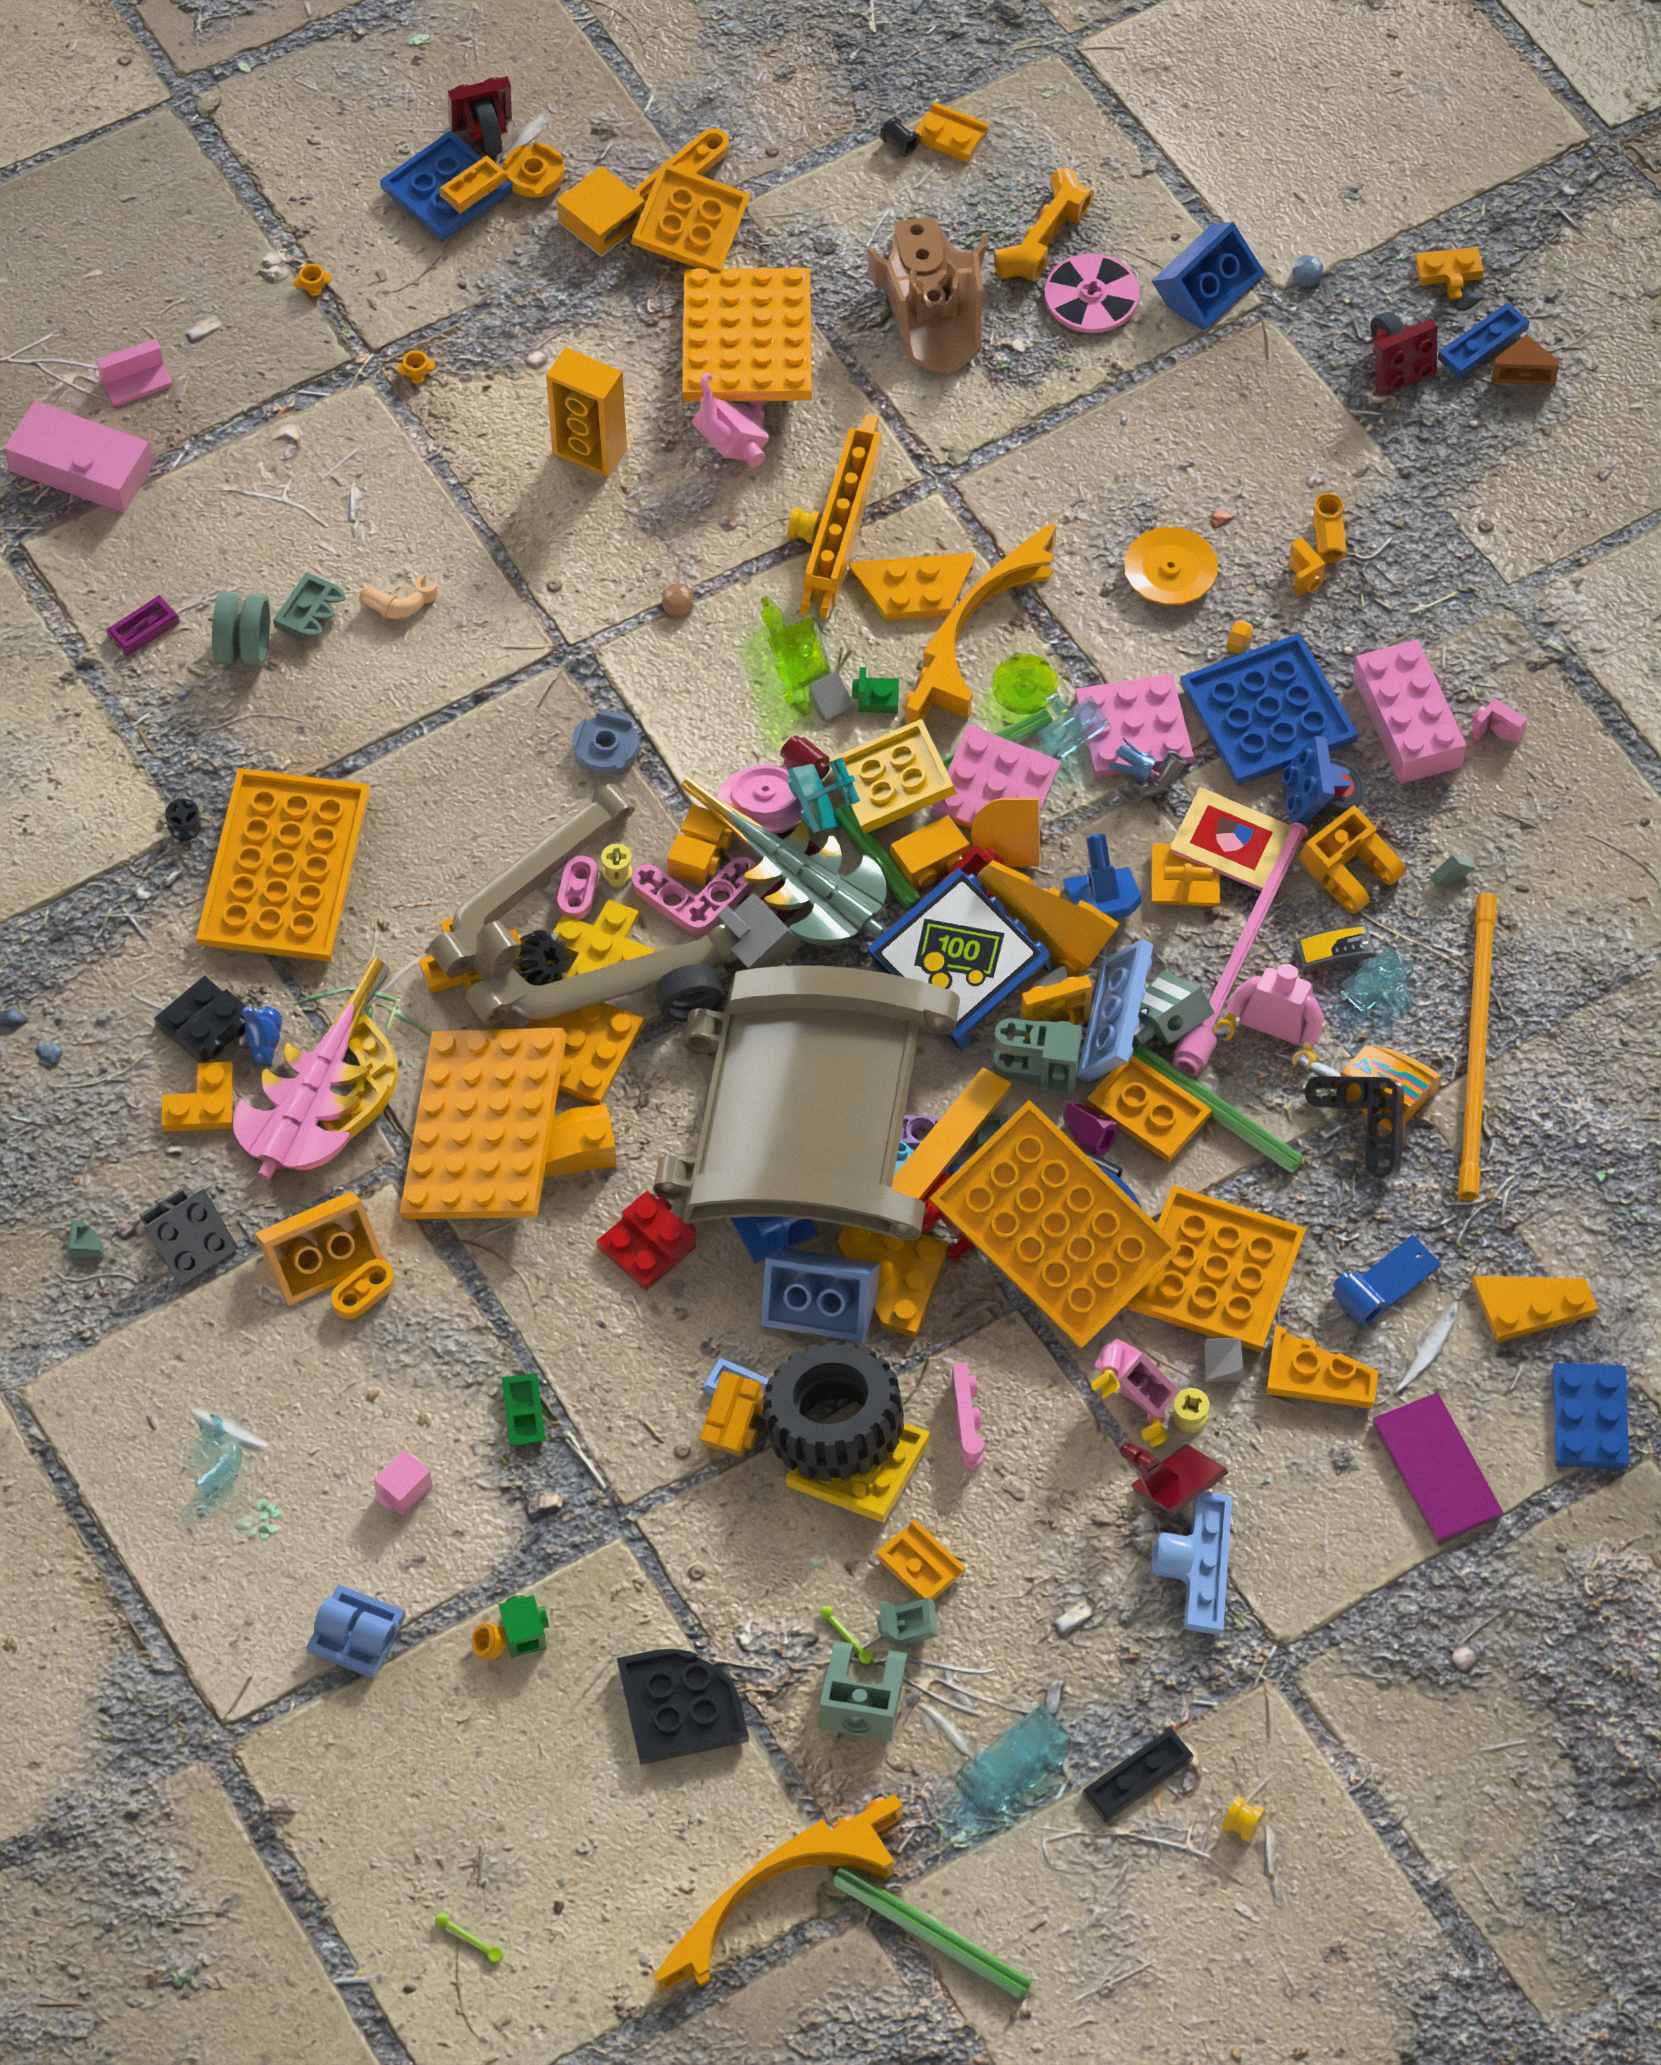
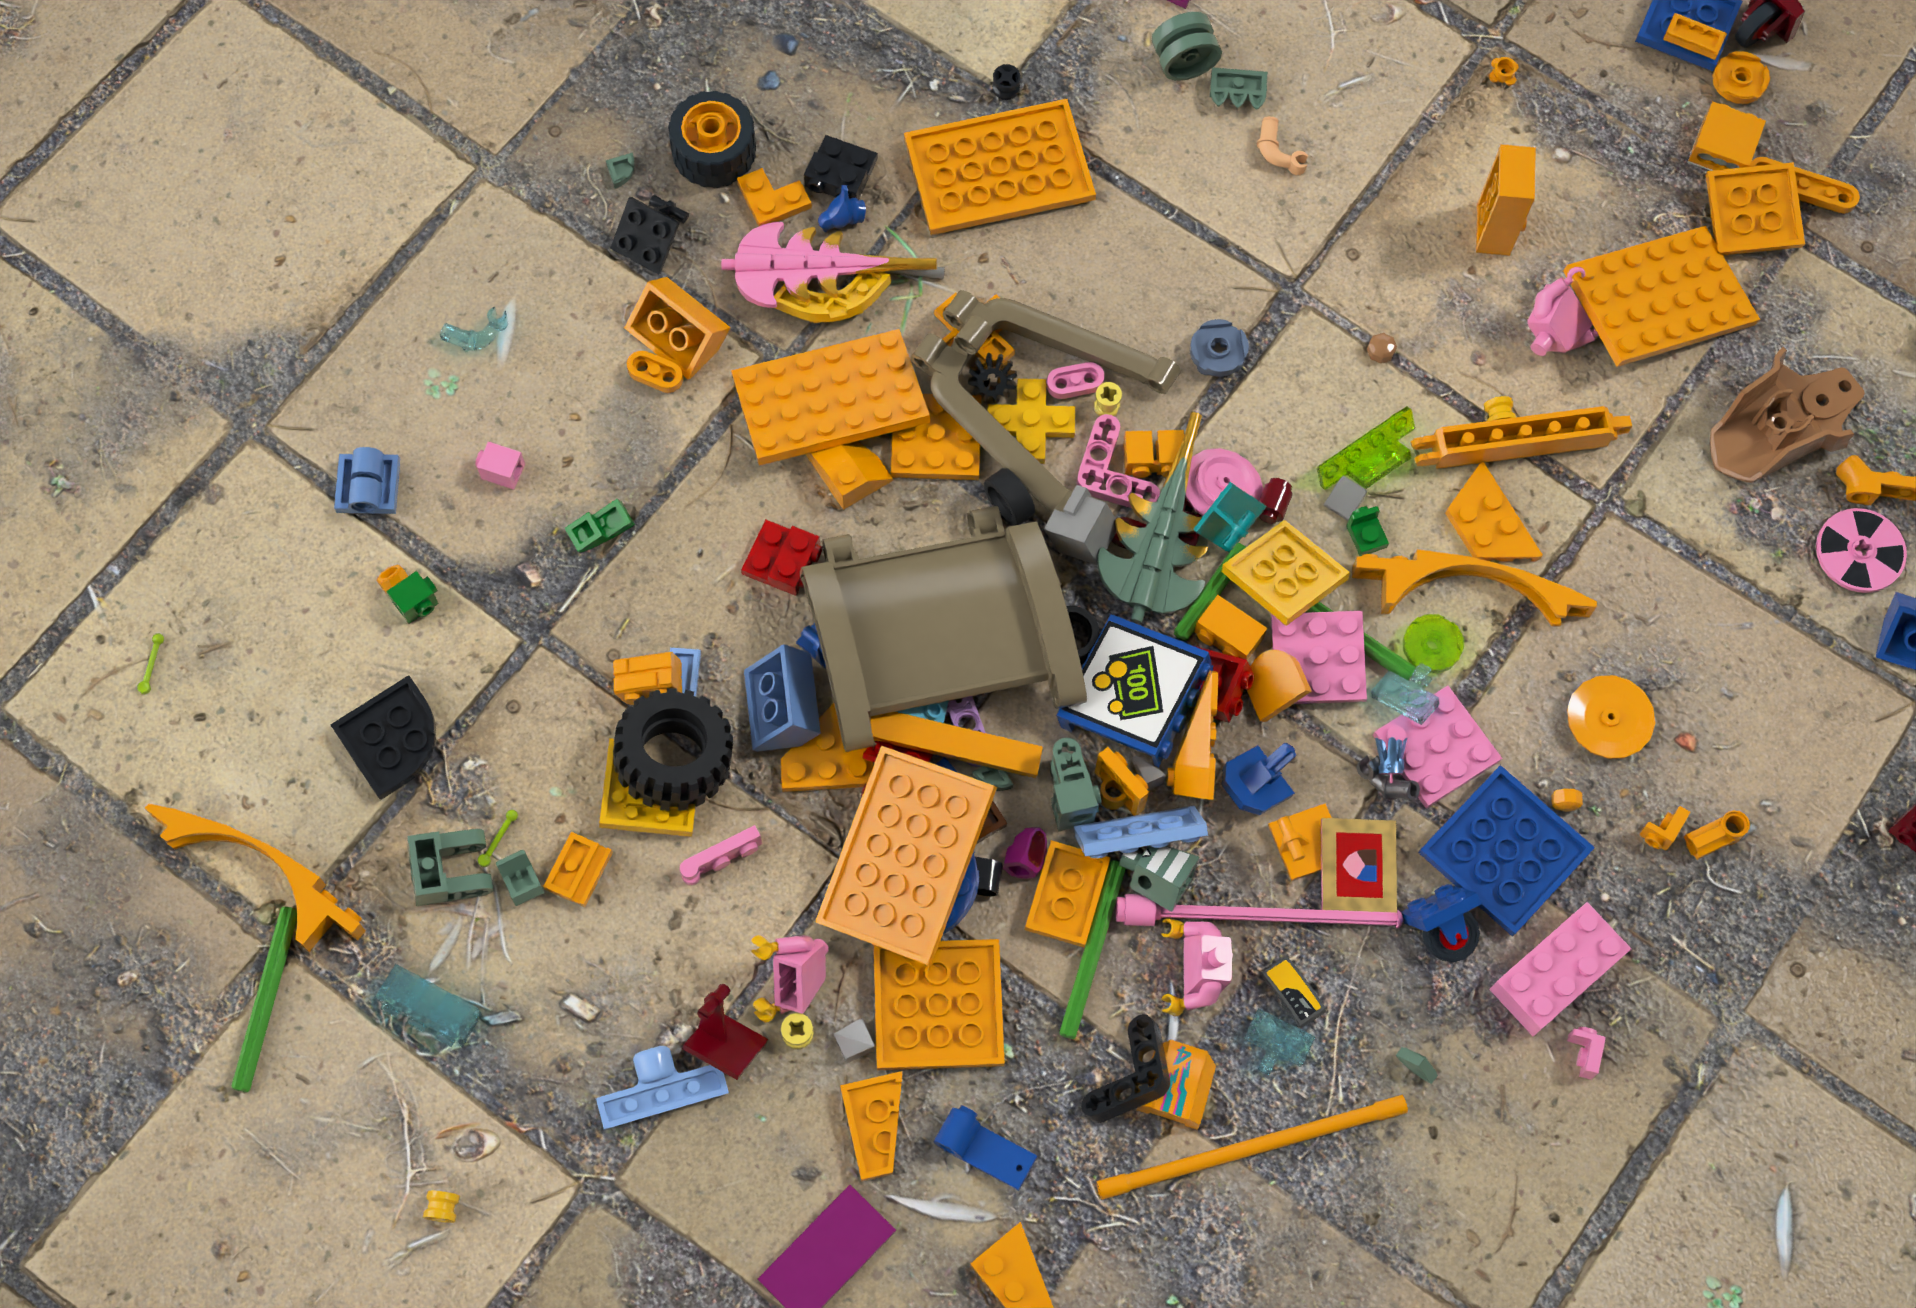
camera: 65 degrees right, 10 degrees up
black tile [1082,1727,1194,1823] -> none
light orange brick [1298,805,1406,914] -> none
none -> black wheel [668,91,756,188]

